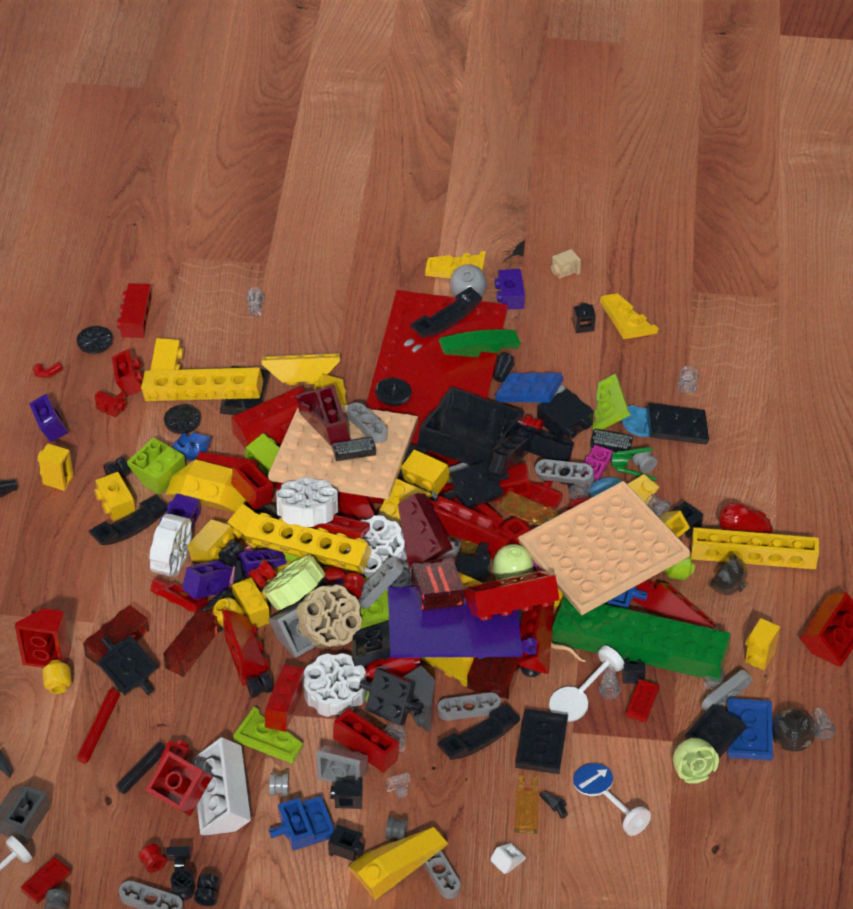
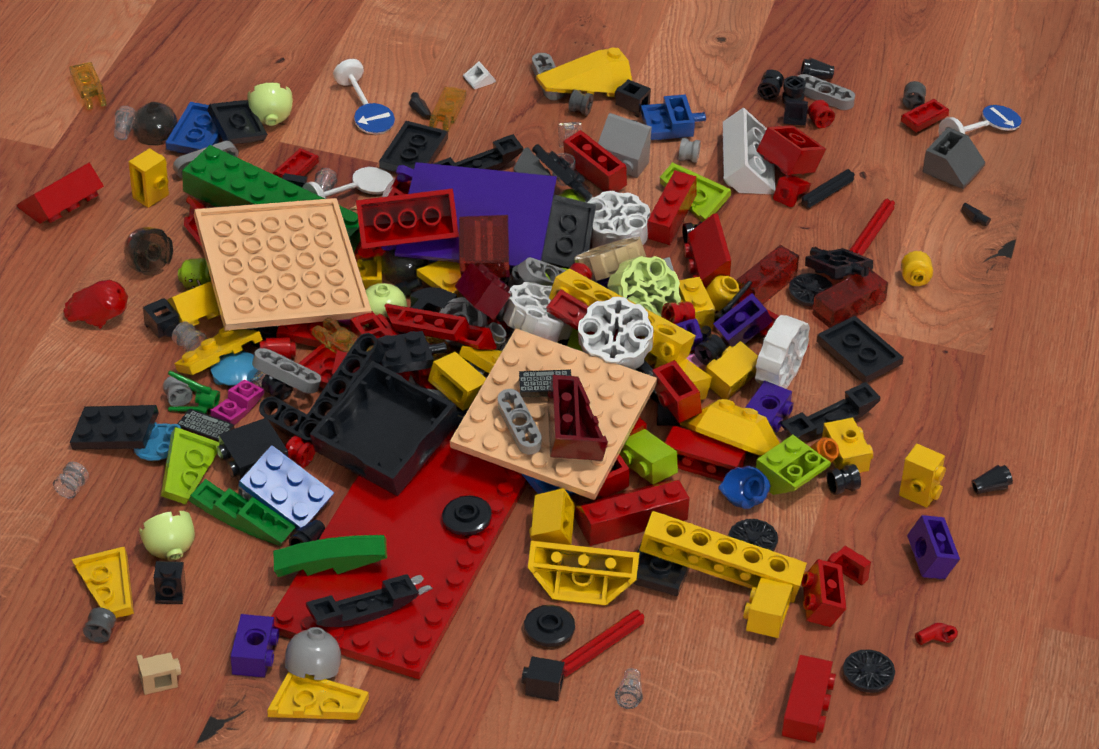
camera: 170 degrees left, 5 degrees down
red slope [15,608,71,668] -> none
yellow brick [691,528,819,570] -> none
none -> dark grey wheel [83,607,116,643]
none -> yellowish green cylinder [139,511,195,561]
none -> green slope [189,479,296,546]
none -> black brick [521,656,565,701]
none -> black wheel [524,605,575,647]
none -> red axle [561,610,645,677]
none -> black wheel [788,273,834,307]
none -> orange cone [810,438,839,462]
none -> black plate [816,316,904,383]

